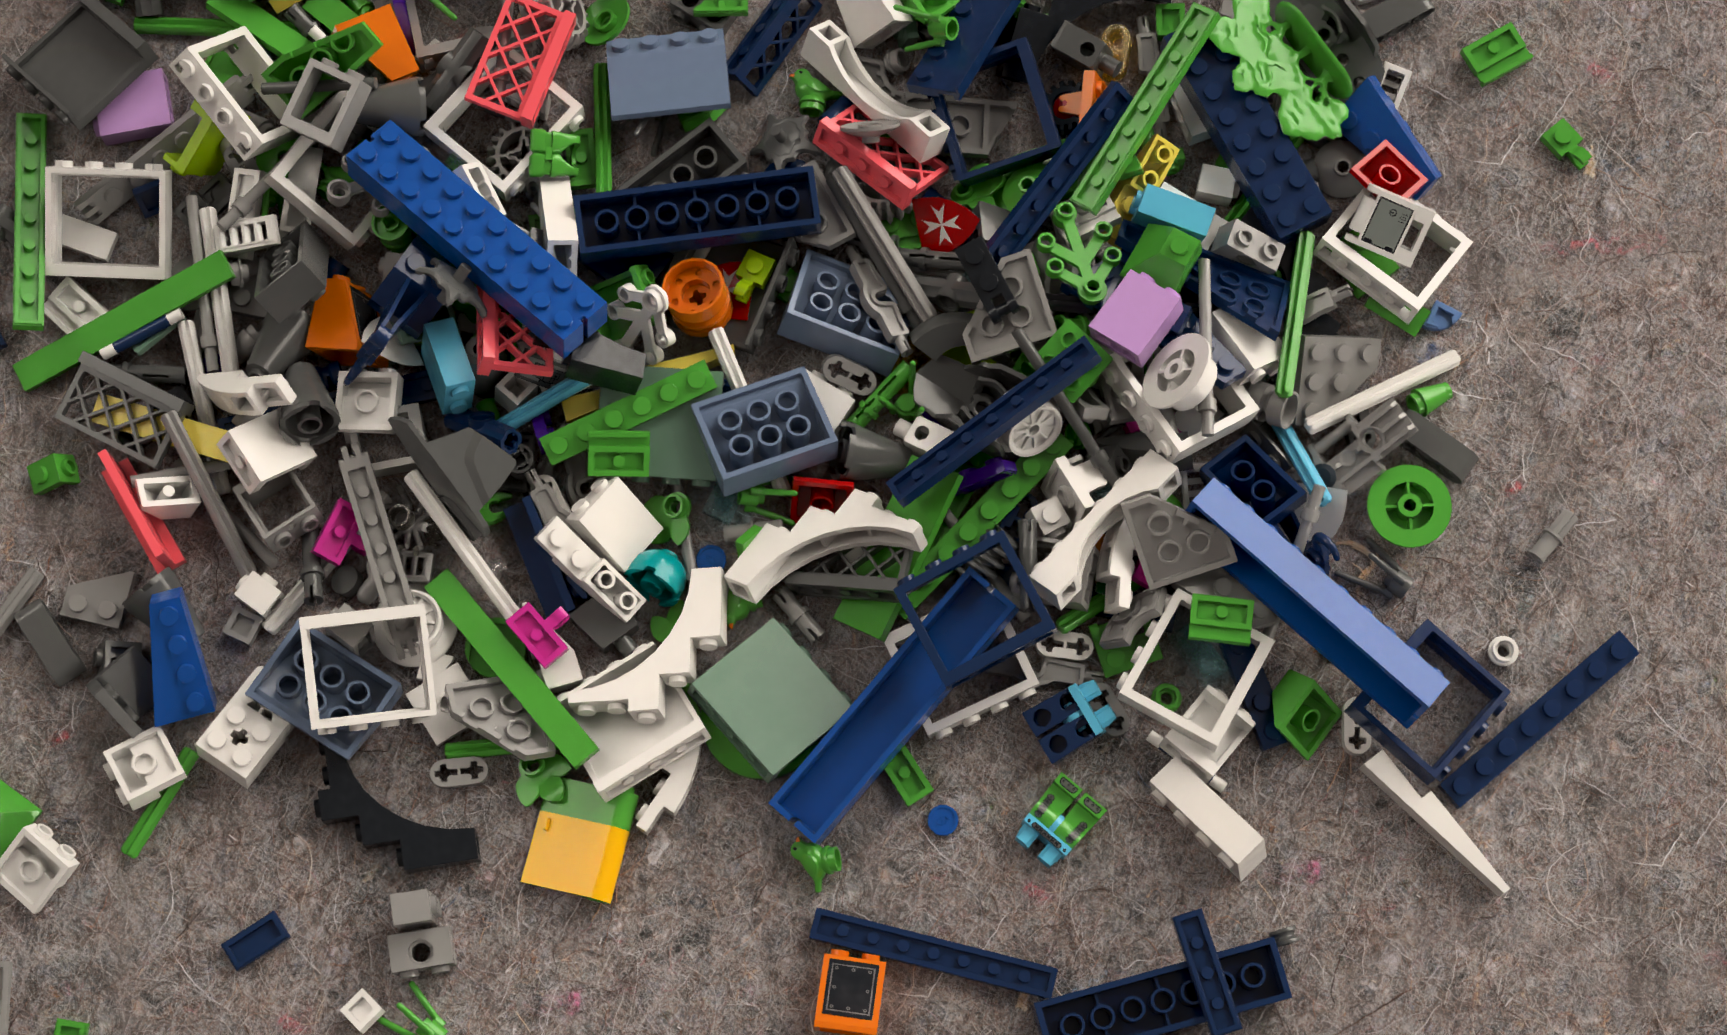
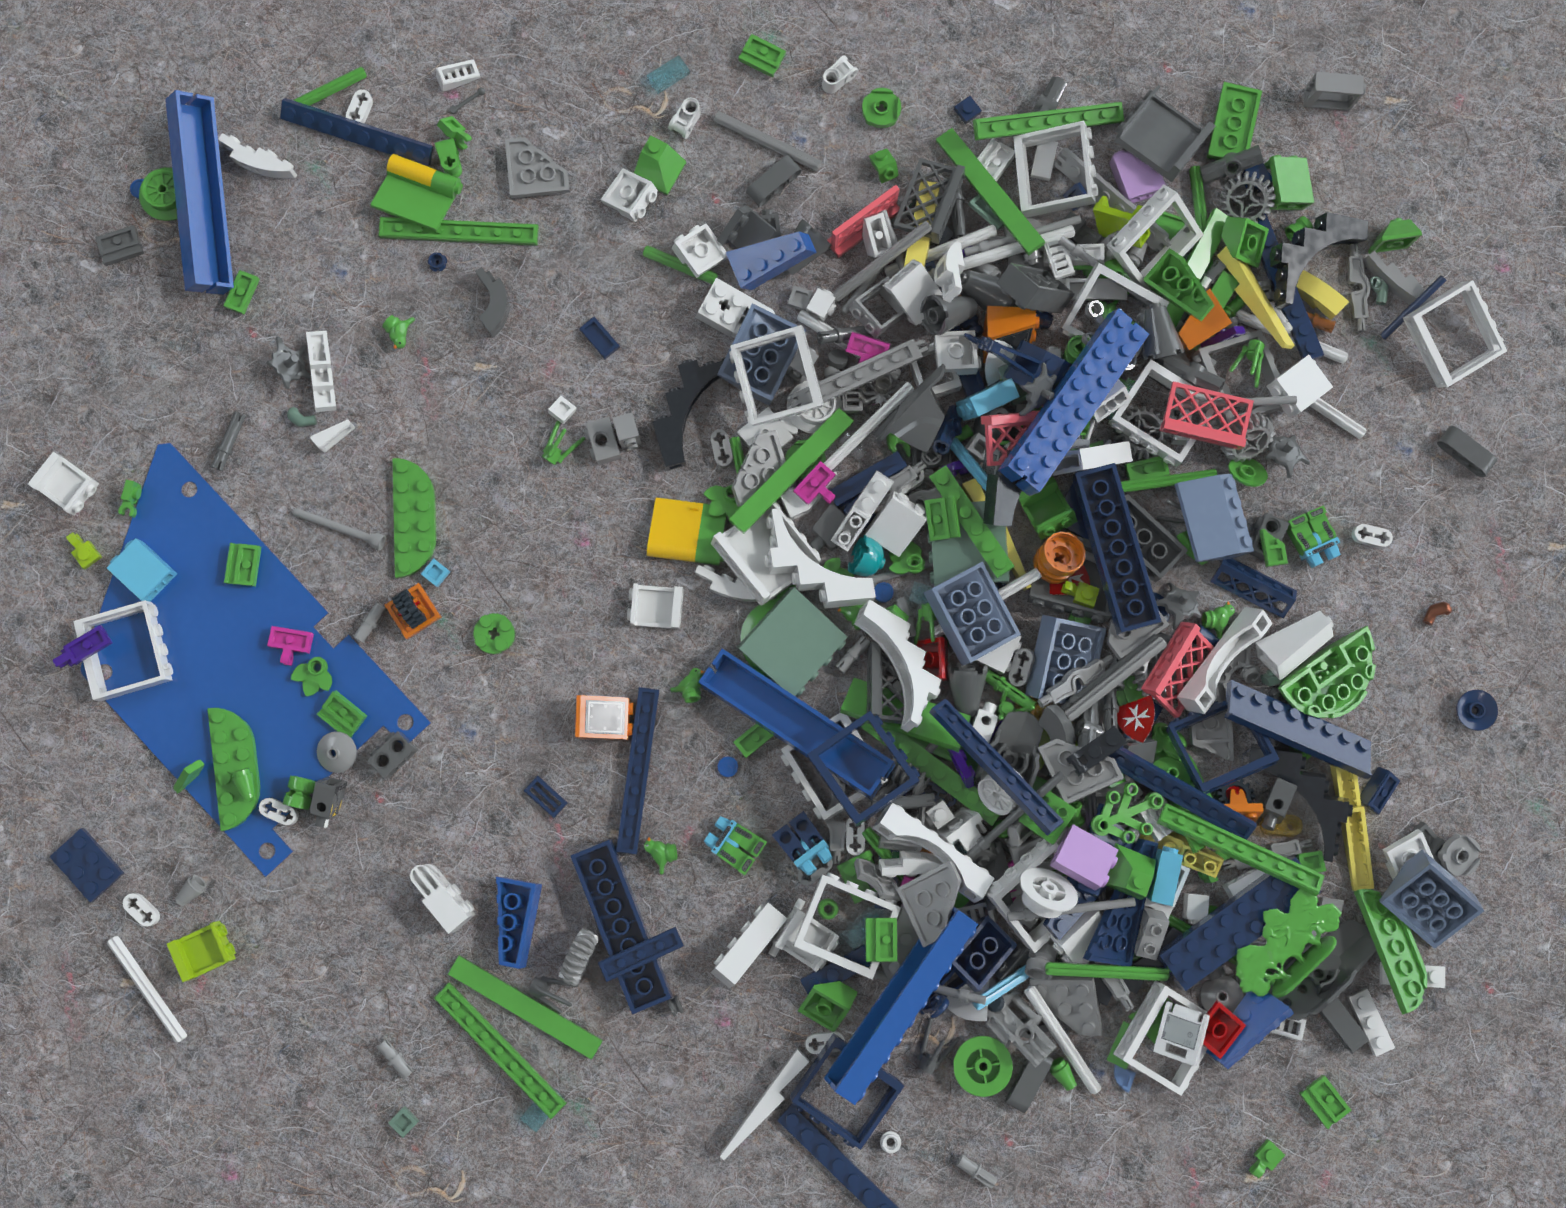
camera: 85 degrees right, 5 degrees up
light grey wing [60,571,137,631] -> none
dark blue bar [99,308,185,360] -> none
dark grey bar [261,77,378,95] -> none
light grey window [279,57,372,153] -> none
bright green piece [528,128,581,178] -> none
white plant [607,283,676,365] -> none
light grey dish [840,120,900,143] -> none
bright green plant [893,4,959,52] -> none
none -> white panel [627,583,684,630]
none -> bright green animal [644,837,678,875]

